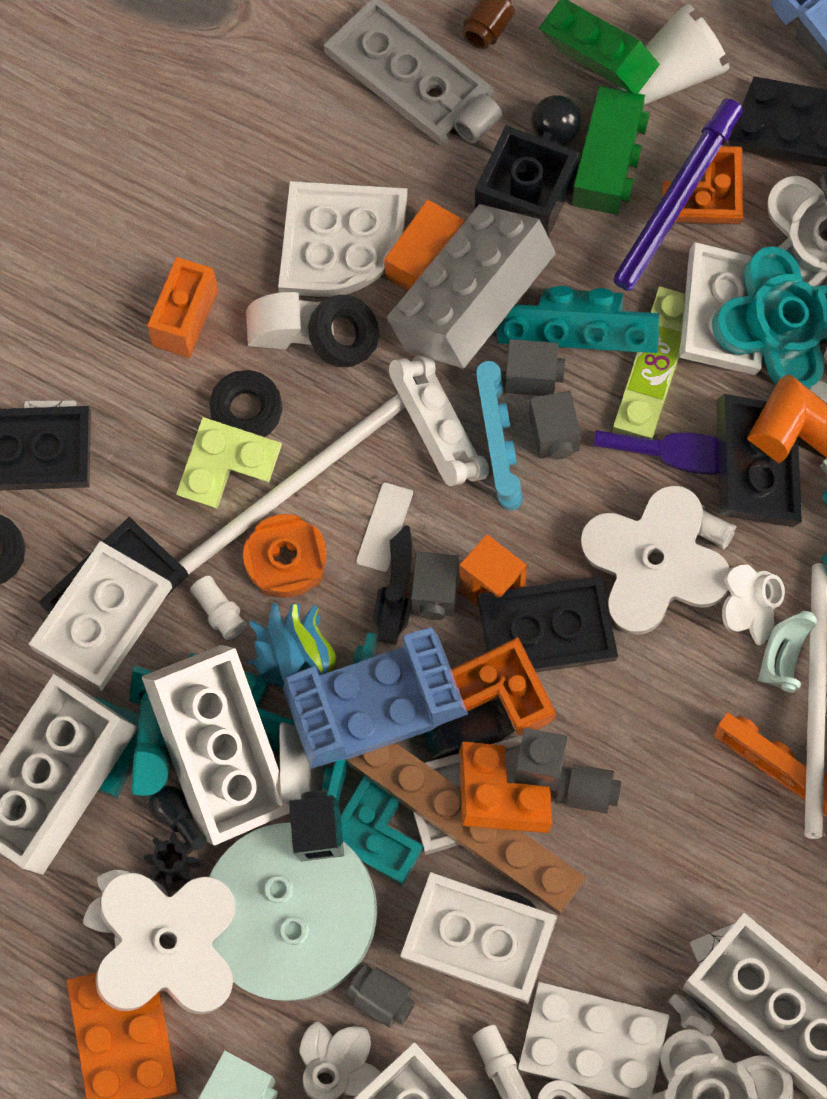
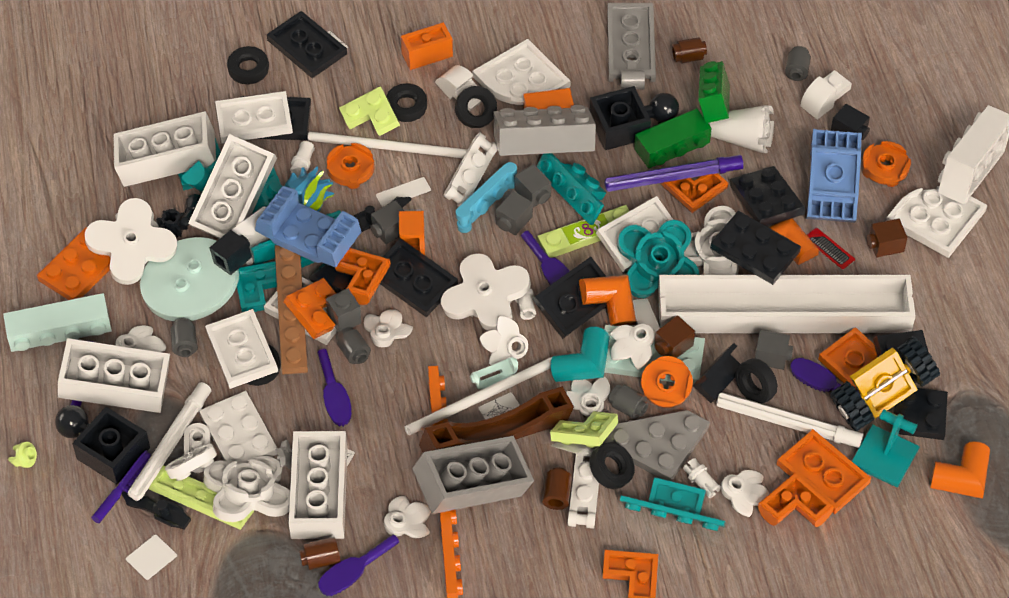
camera: 45 degrees right, 15 degrees down
none -> dark purple piece [317,349,352,427]
none -> white plate [364,309,413,347]

